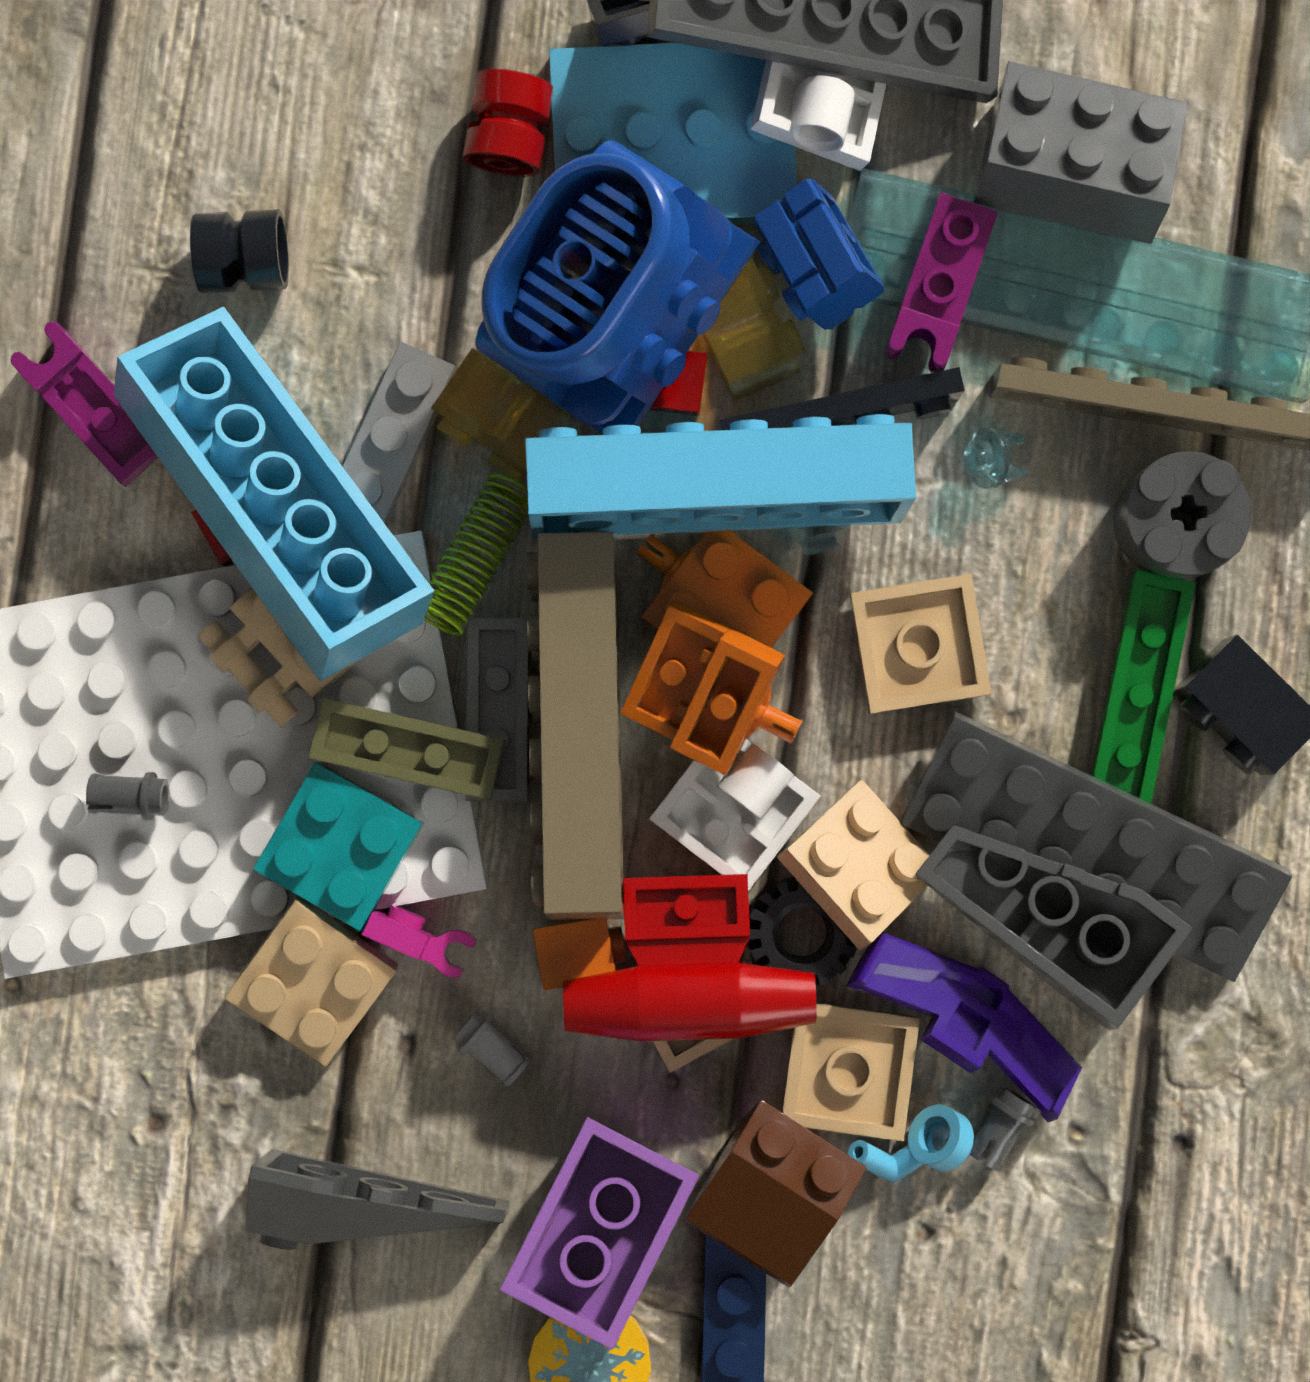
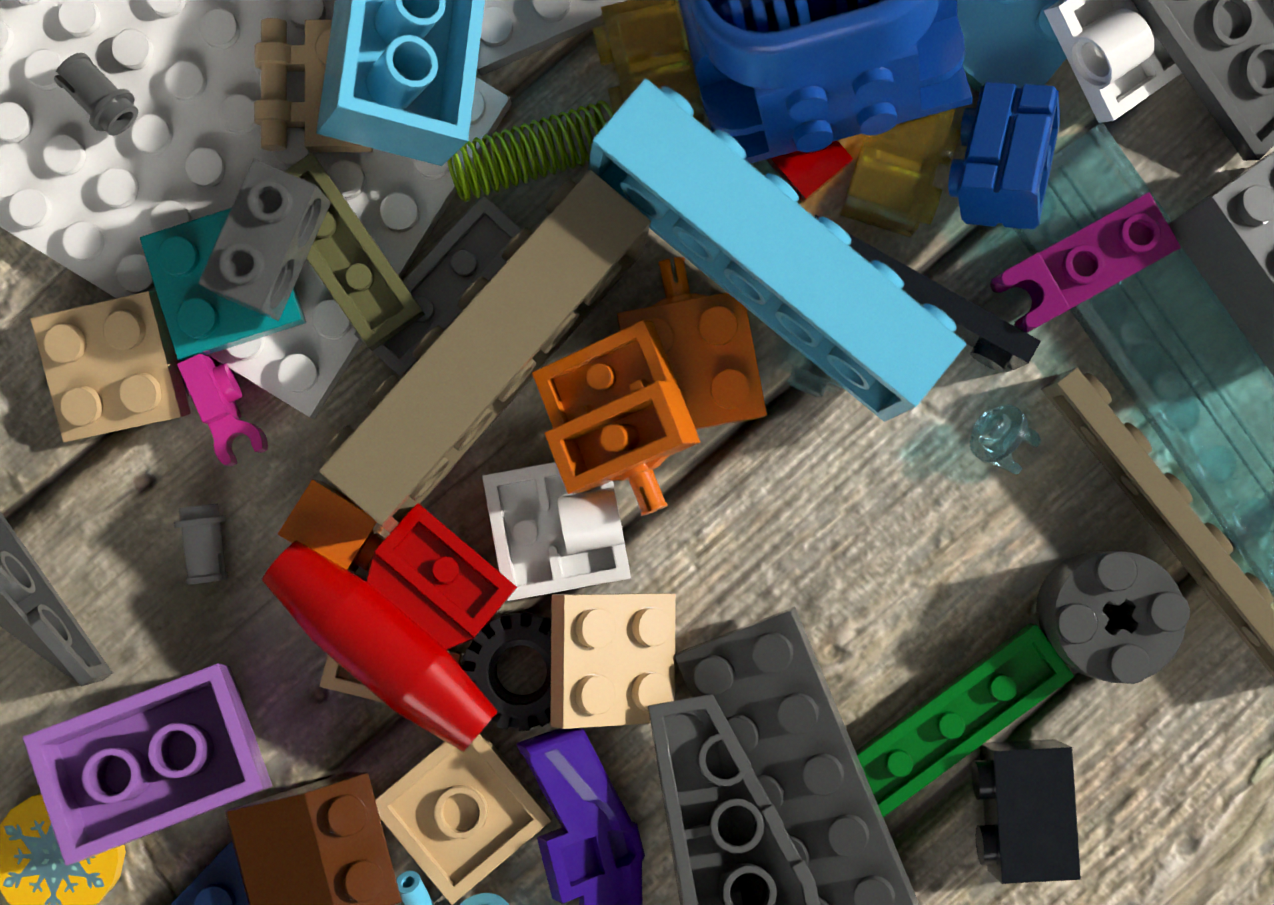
camera: 30 degrees right, 0 degrees up
tan plate [849,574,992,714] -> none
none -> dark grey brick [199,159,331,321]

